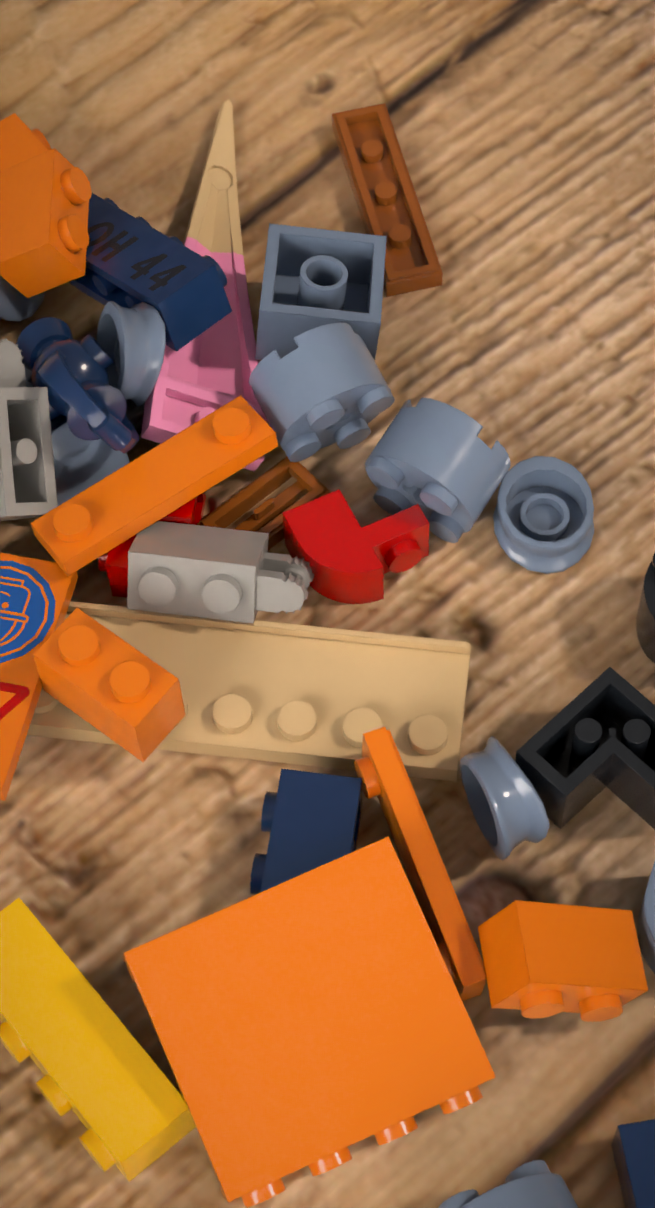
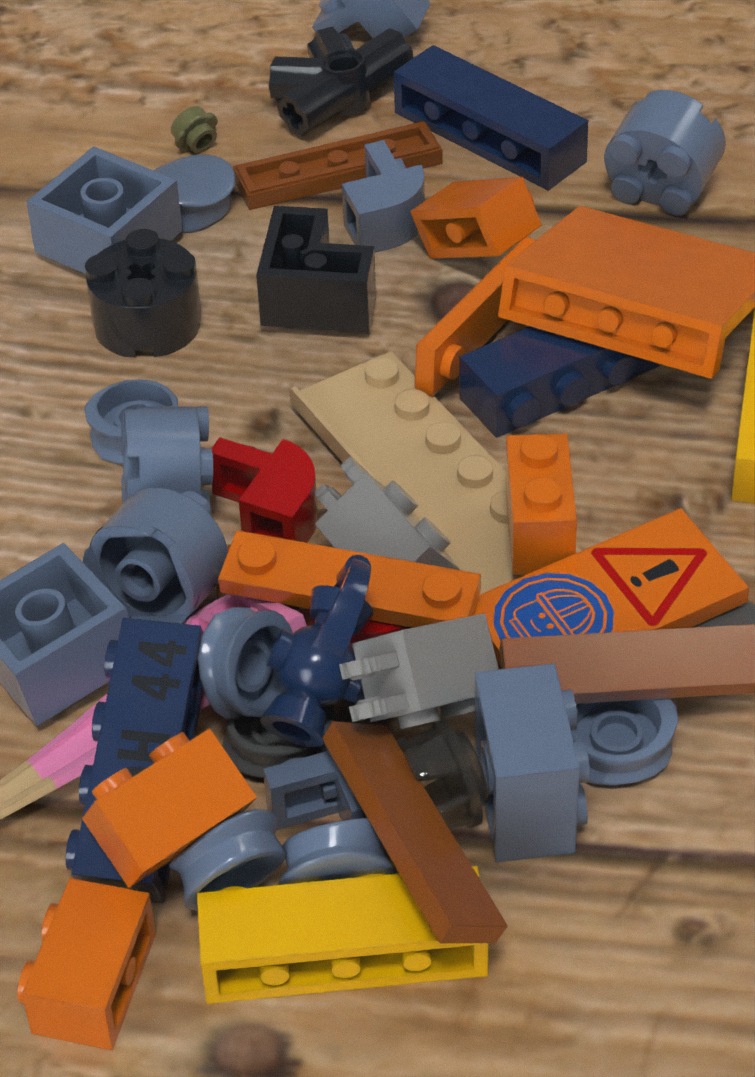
camera: 130 degrees left, 15 degrees down
sand blue piece [460,736,550,861] -> none

